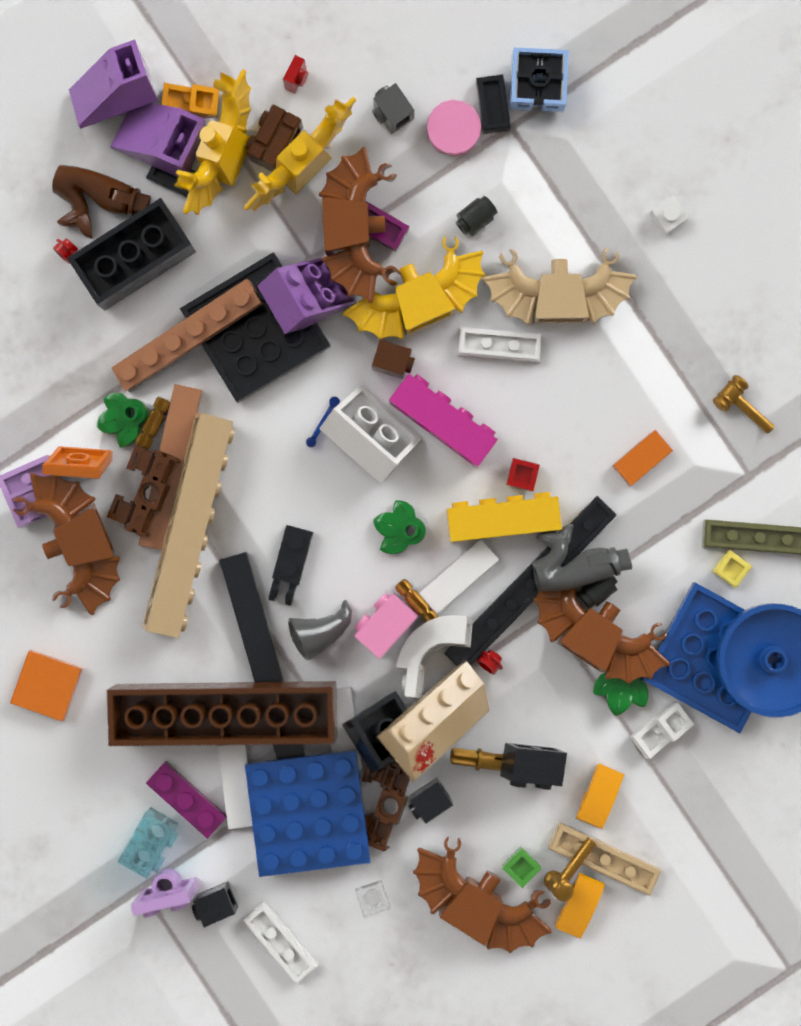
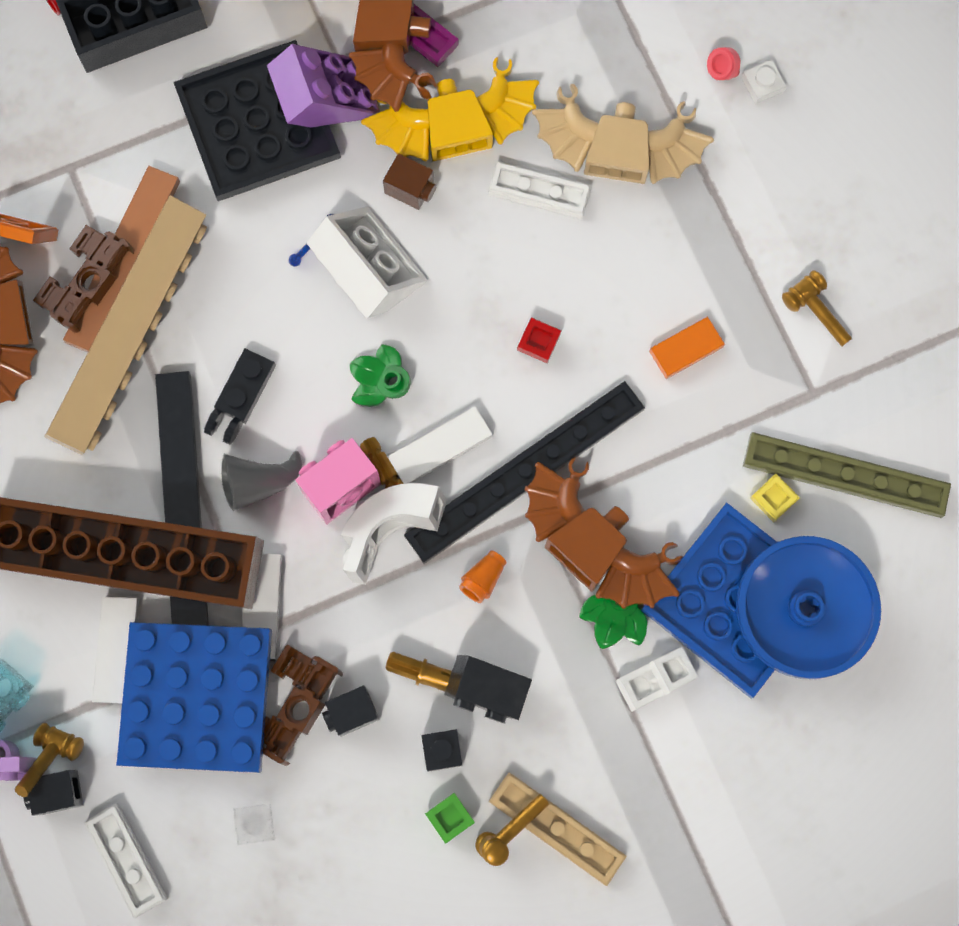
camera: 10 degrees right, 10 degrees down
green plate [97,393,147,447] -> none
nougat plate [112,279,264,392] -> none
pearl gold axle [135,397,170,449] -> none
magenta plate [146,761,227,839] -> none
black brick [342,691,407,772] -> none
tan slope [377,661,489,781] -> none
dark pink brick [389,374,498,468] -> none
dark orange torso [413,836,552,953] -> none
yellow brick [446,492,562,542] -> none
pearl dark grey brick [456,196,498,236] -> none
red plate [477,649,503,675] -> none
dark grey piece [533,524,632,592] -> none
light orange slope [555,873,604,939] -> none
pearl dark grey brick [576,576,618,609] -> none
light orange slope [576,763,624,829] -> none
none -> pearl gold piece [15,723,84,797]
none -> black brick [421,729,463,772]
none -> orange cone [459,550,507,603]
none -> coral tile [707,47,741,80]

